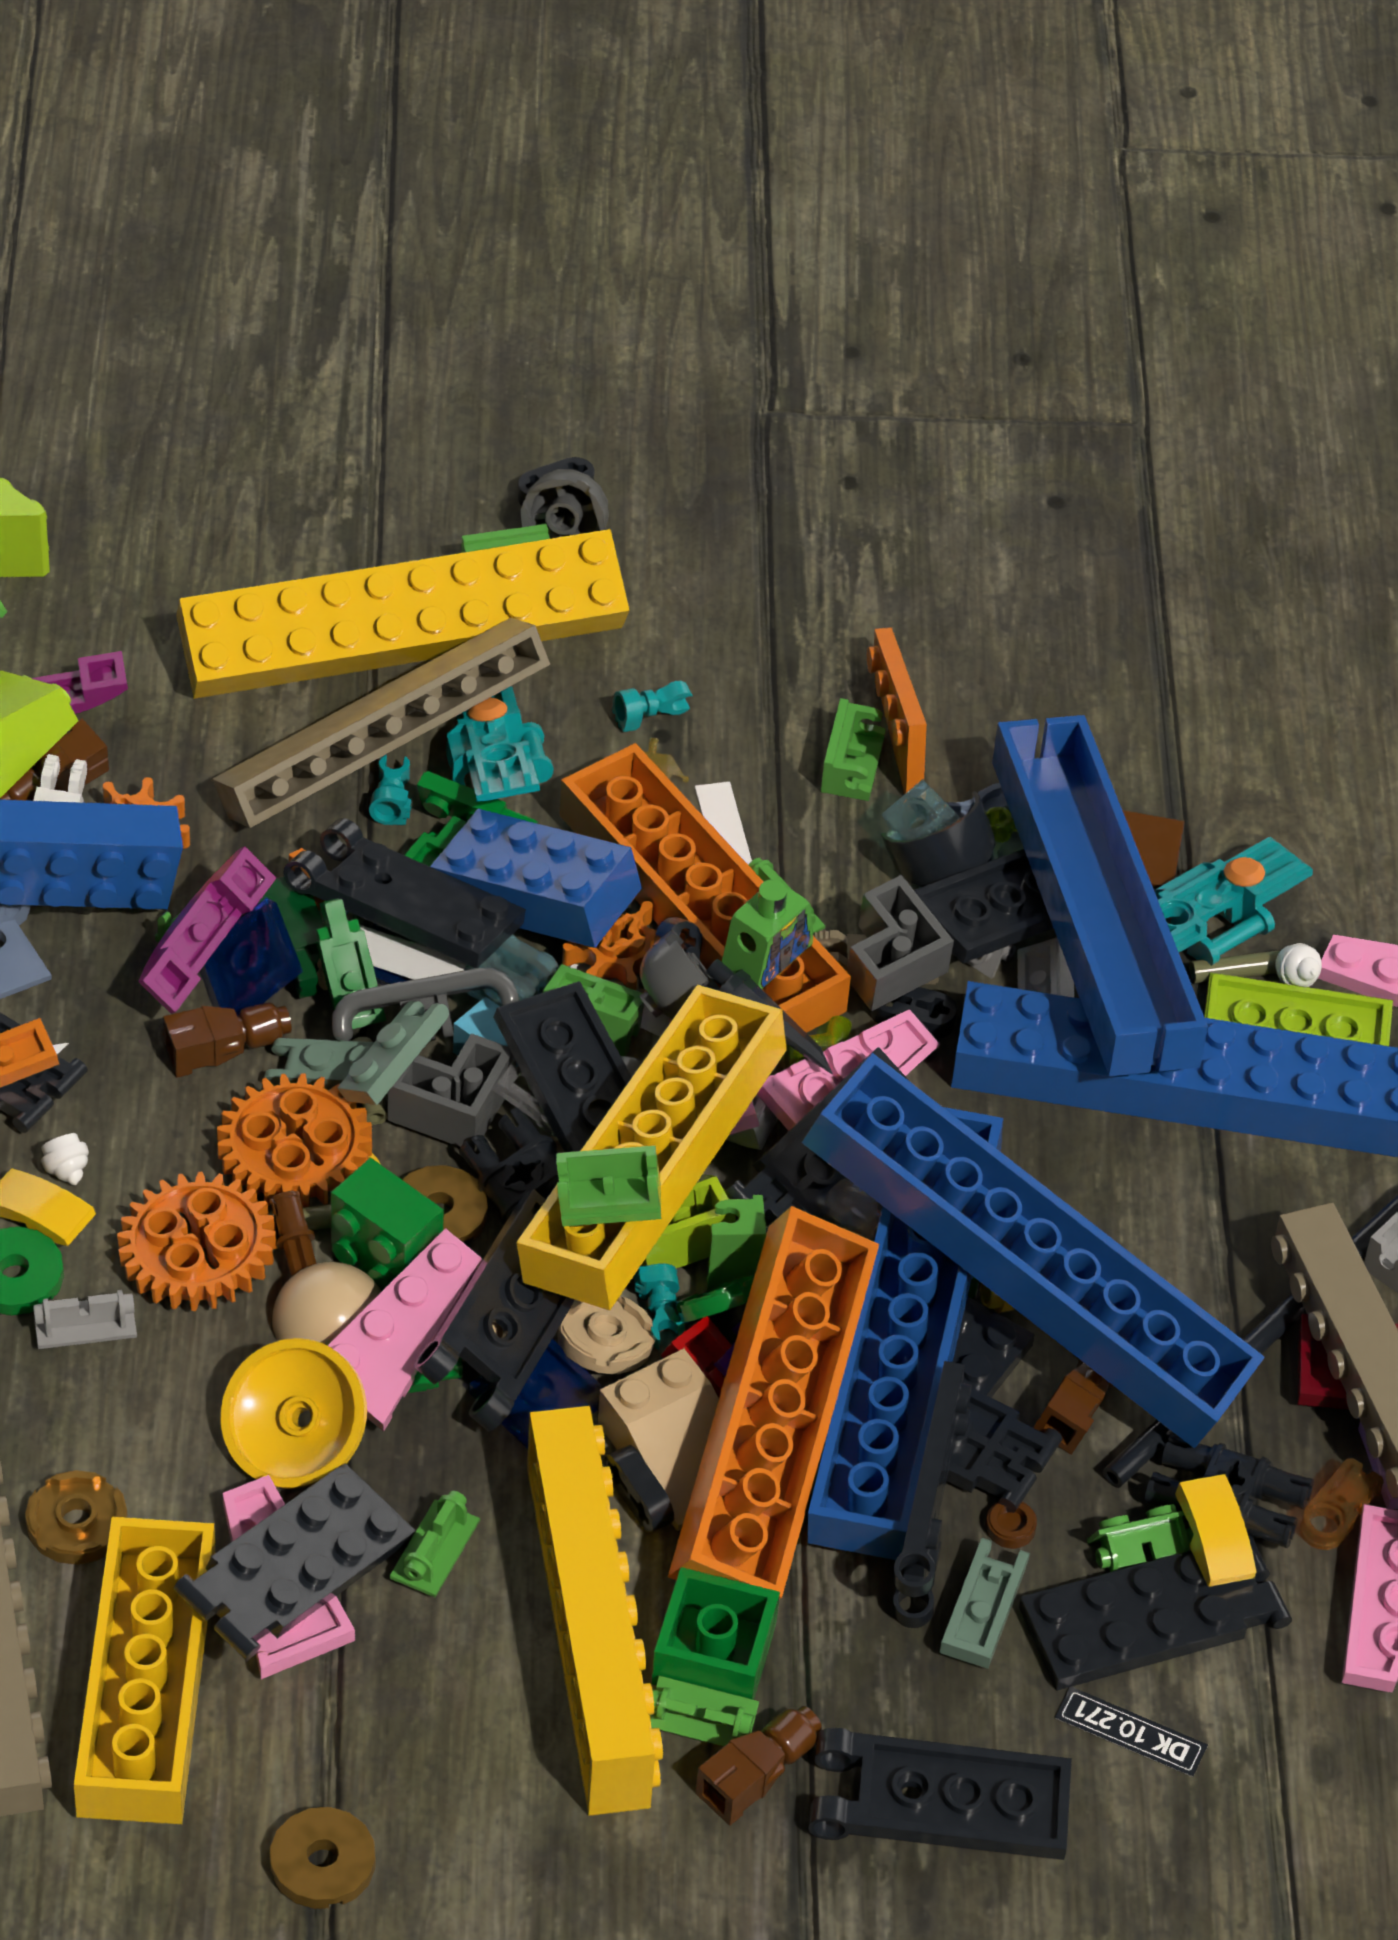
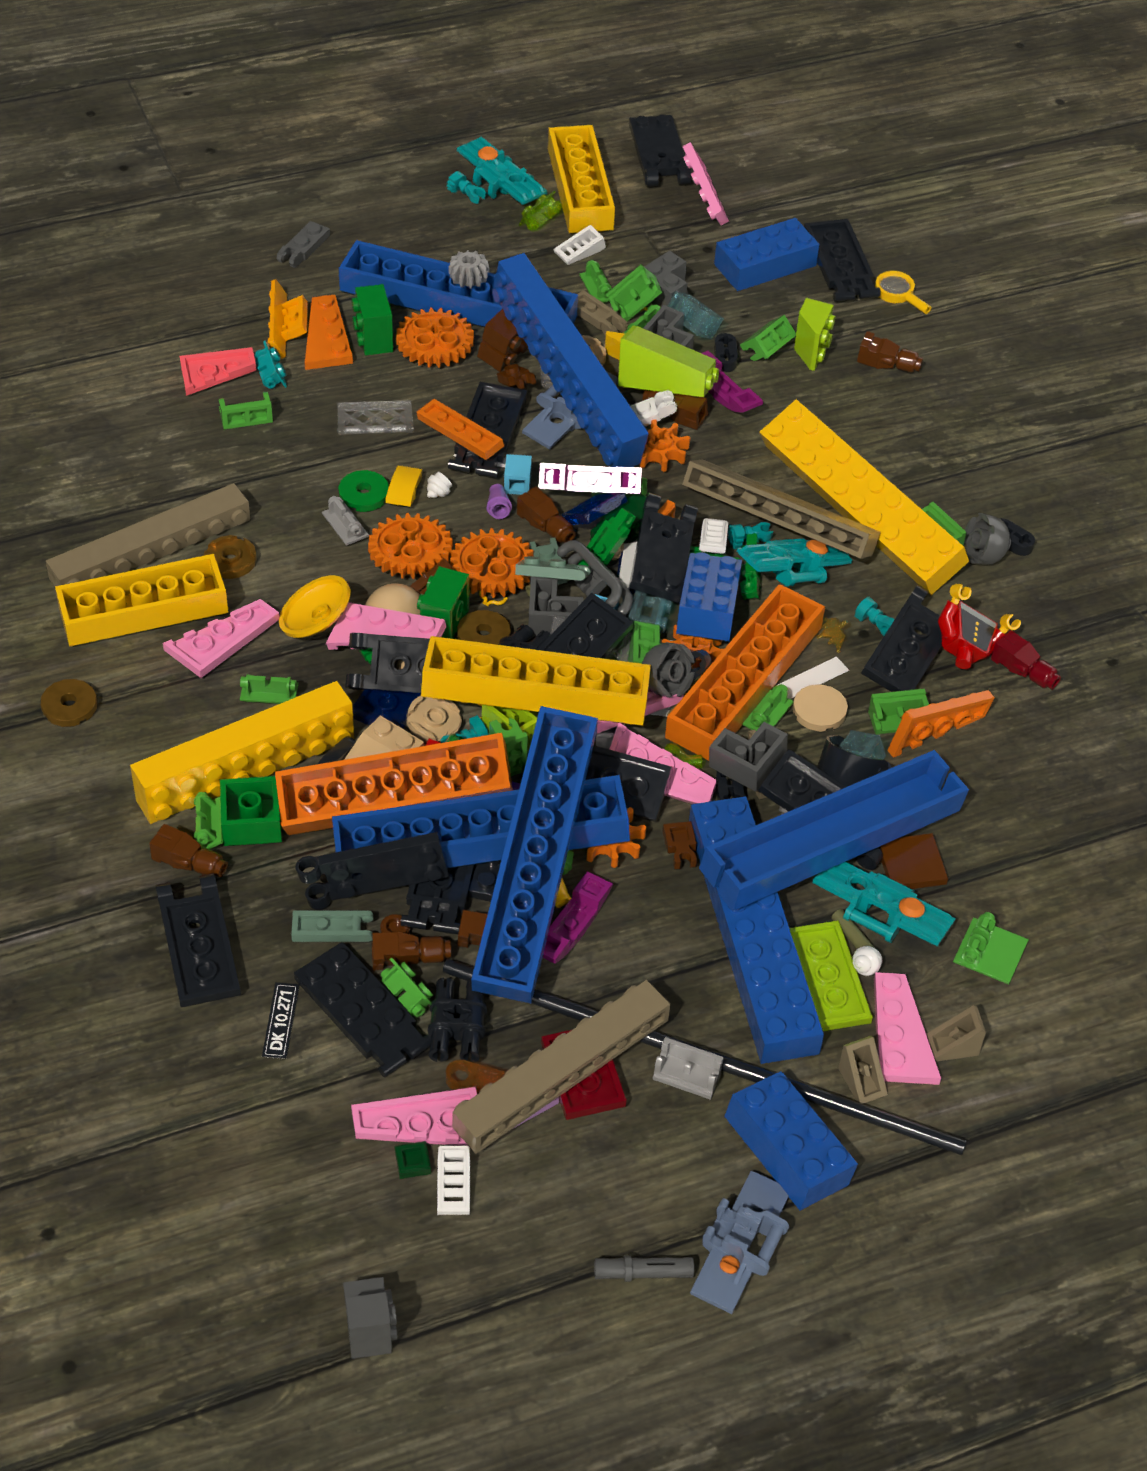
camera: 70 degrees right, 0 degrees up
black hinge [173,1463,416,1661] -> none
bright green hinge [557,1145,661,1227] -> none
black bar [706,959,833,1075] -> none
bright green torso [722,879,813,989] -> none
yellow slope [1175,1474,1256,1587] -> none
none -> reddish brown piece [371,931,451,970]
none -> medium lavender cone [487,484,512,519]
none -> medium azure brick [504,454,532,495]
none -> reddish brown plate [662,821,697,869]
none -> white slope [699,518,728,554]
none -> tan tile [792,684,848,732]
none -> reddish brown piece [857,331,923,373]
none -> black hinge [861,584,942,692]
none -> torso [938,584,1021,669]
none -> bright green hinge [953,912,1029,985]
none -> dark red piece [991,630,1061,690]

